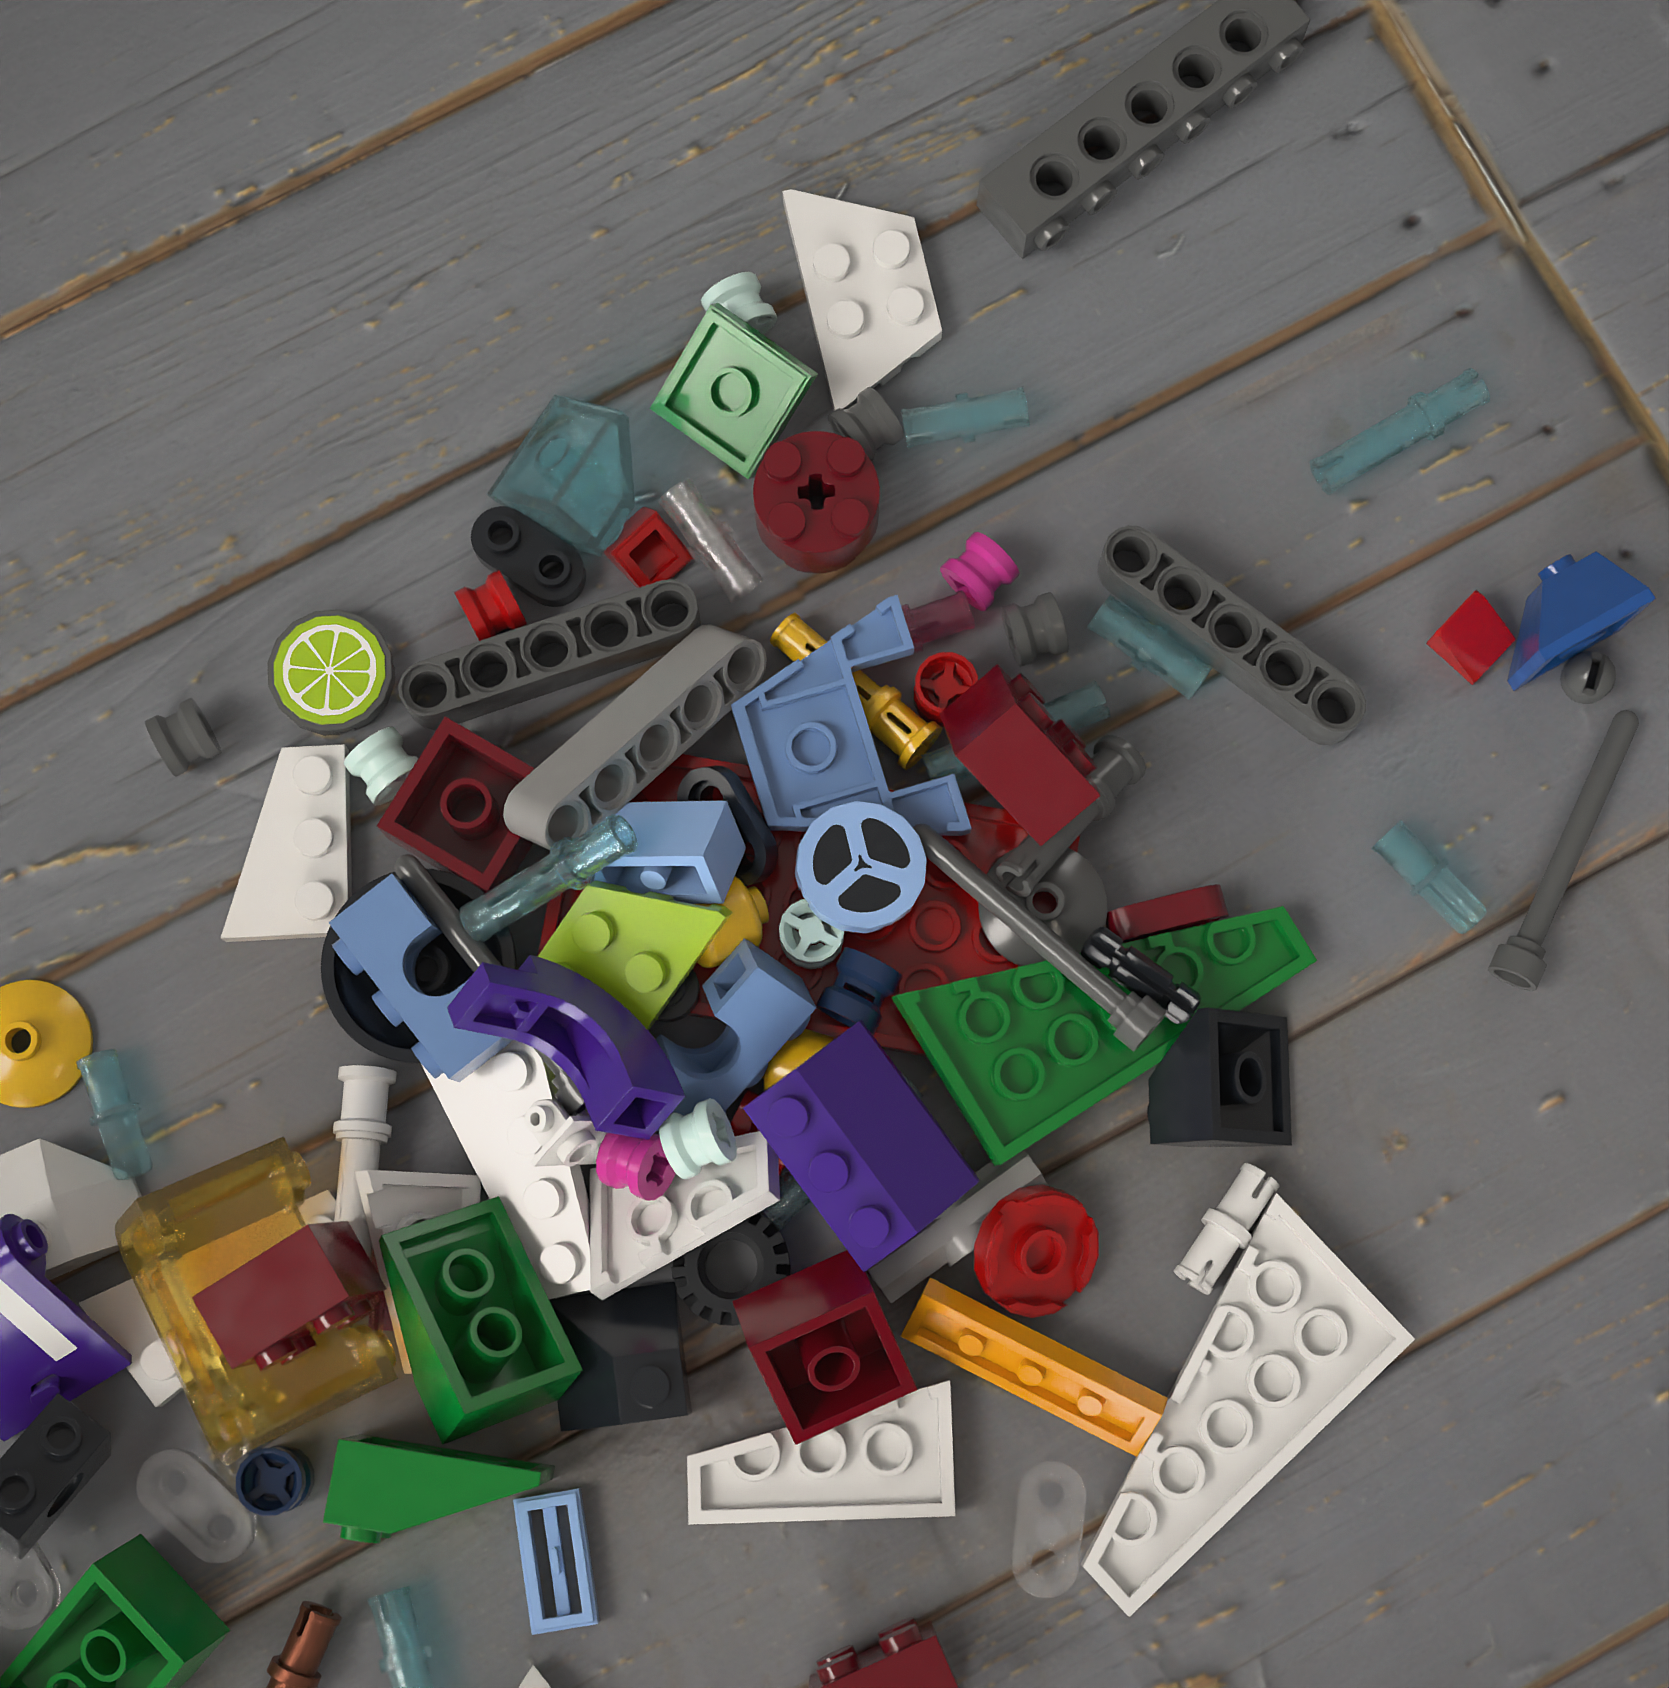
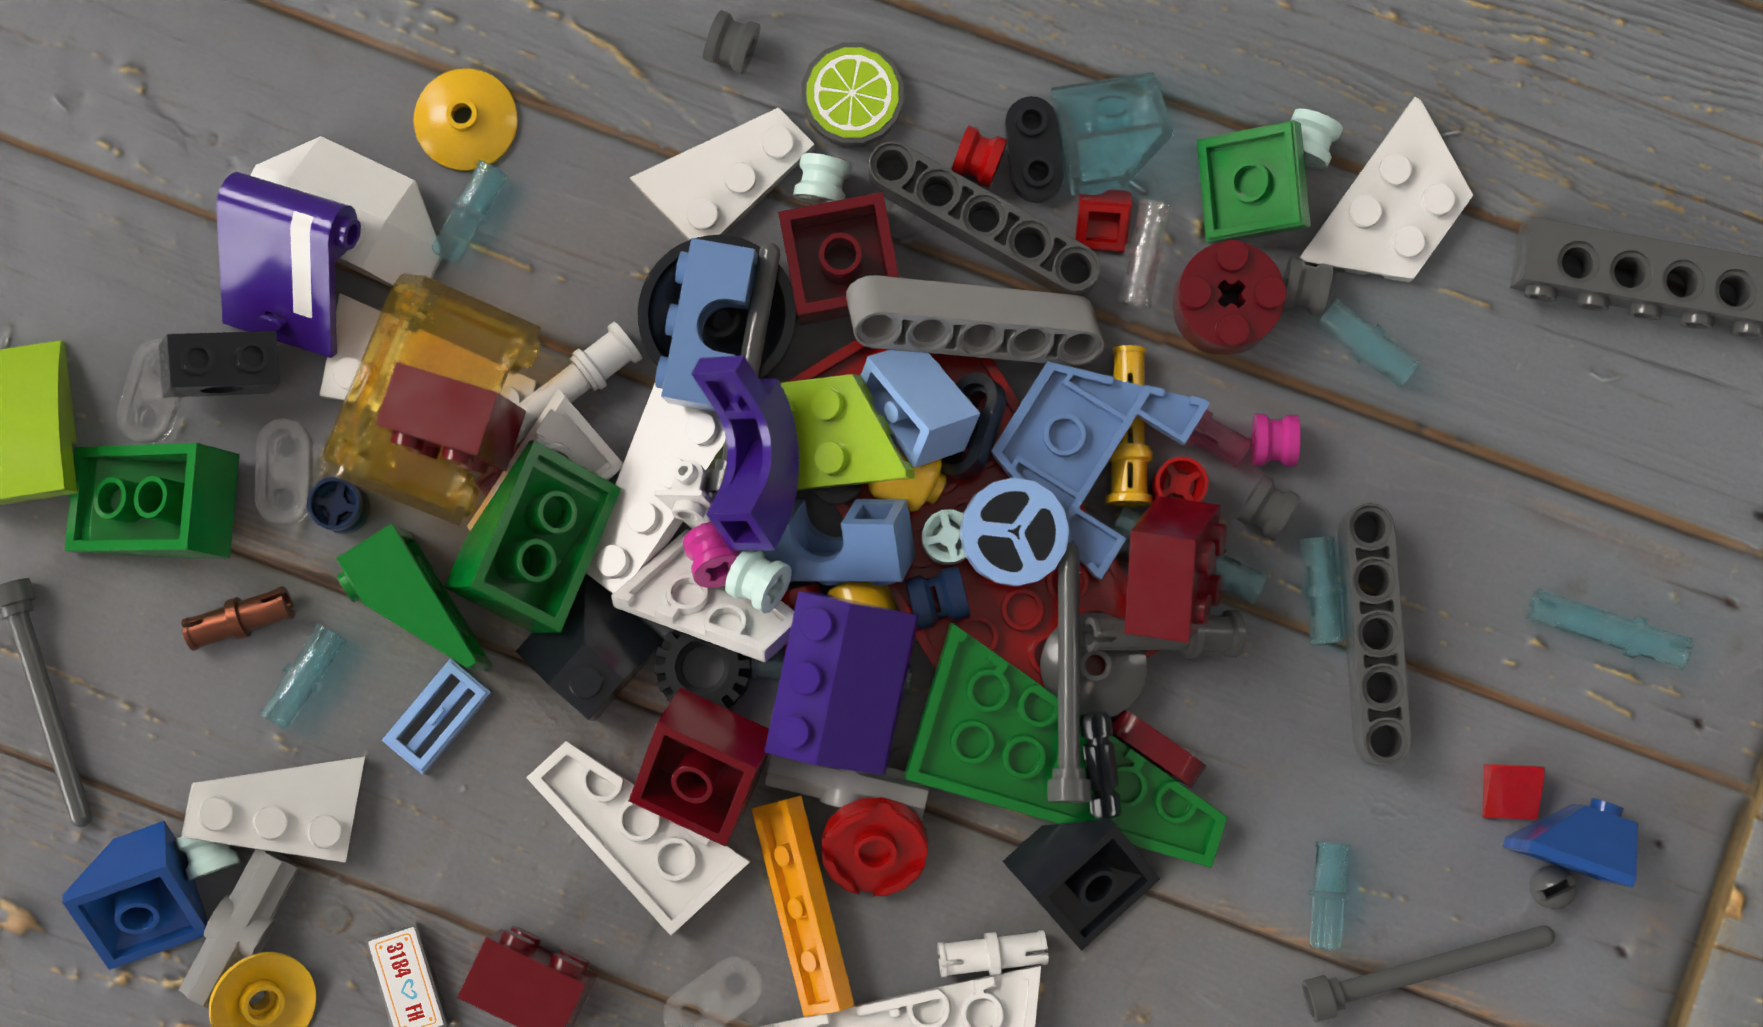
camera: 50 degrees right, 5 degrees up
clear light blue pin [460,814,638,942] -> none

